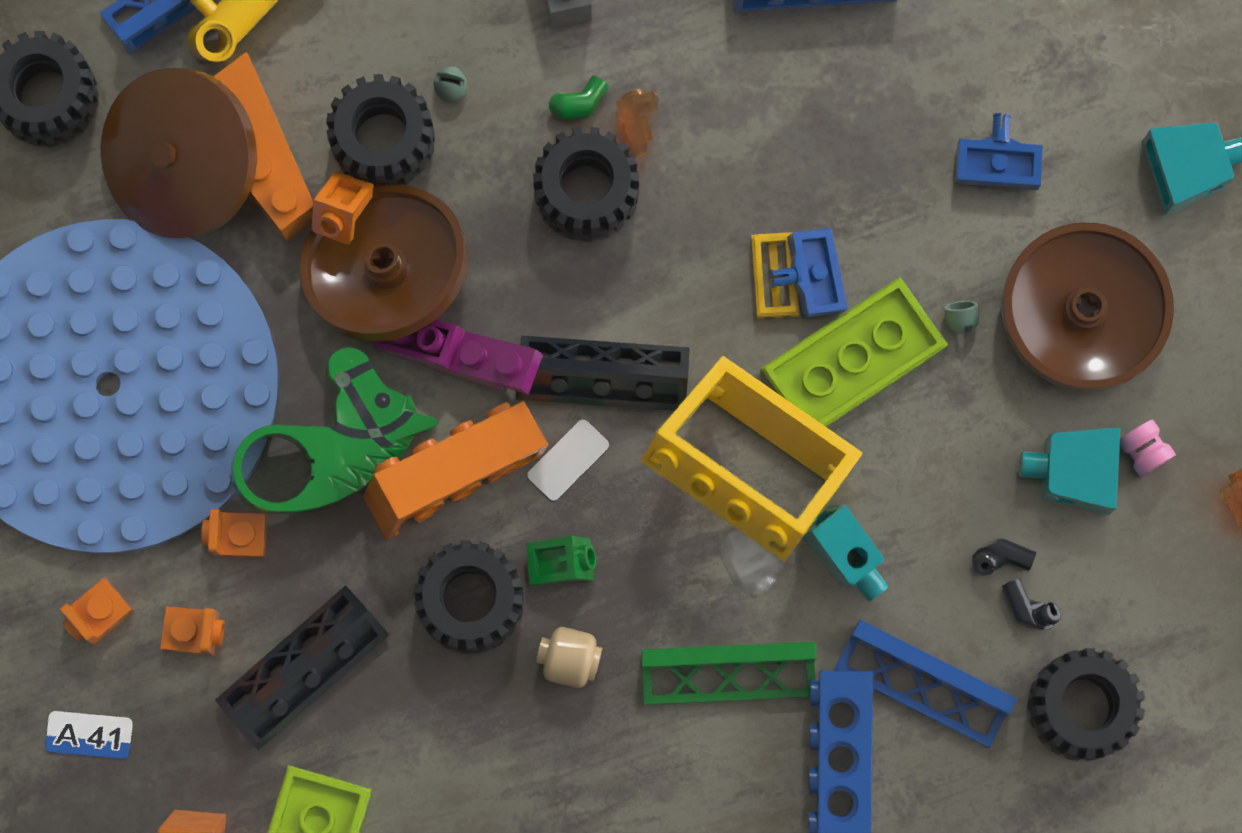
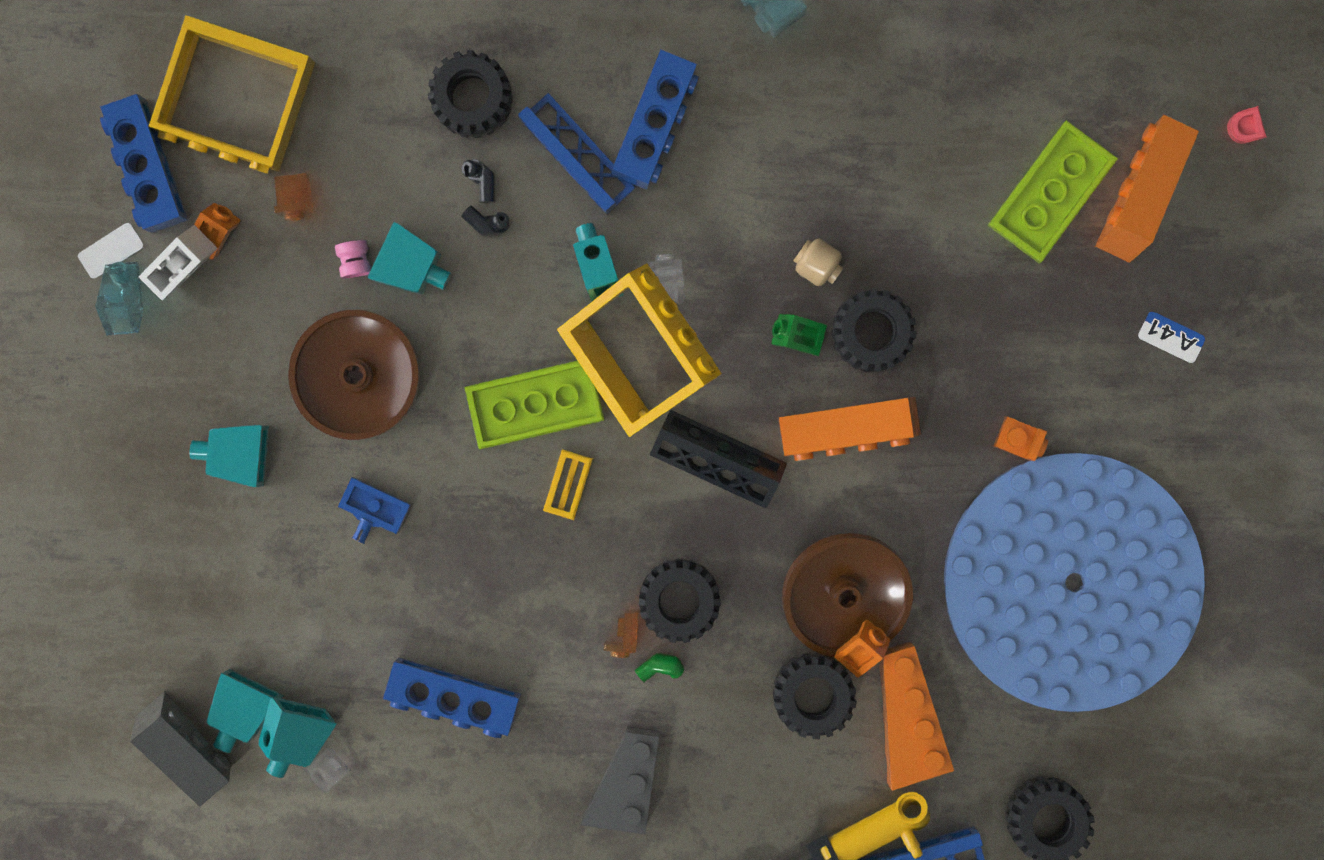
camera: 155 degrees left, 10 degrees up
orange bracket [60,577,134,645] -> none
reddish brown dish [100,68,257,238] -> none
orange bracket [160,606,225,656] -> none
black fence [215,585,389,750] -> none
green animal [230,347,439,514] -> none
magenta slope [373,320,543,394] -> none
sand green hinge [434,67,467,102] -> none
white sticker [528,419,609,500] -> none
green fence [641,642,817,705] -> none
blue plate [768,228,848,318] -> none
sand green hinge [944,301,979,334] -> none

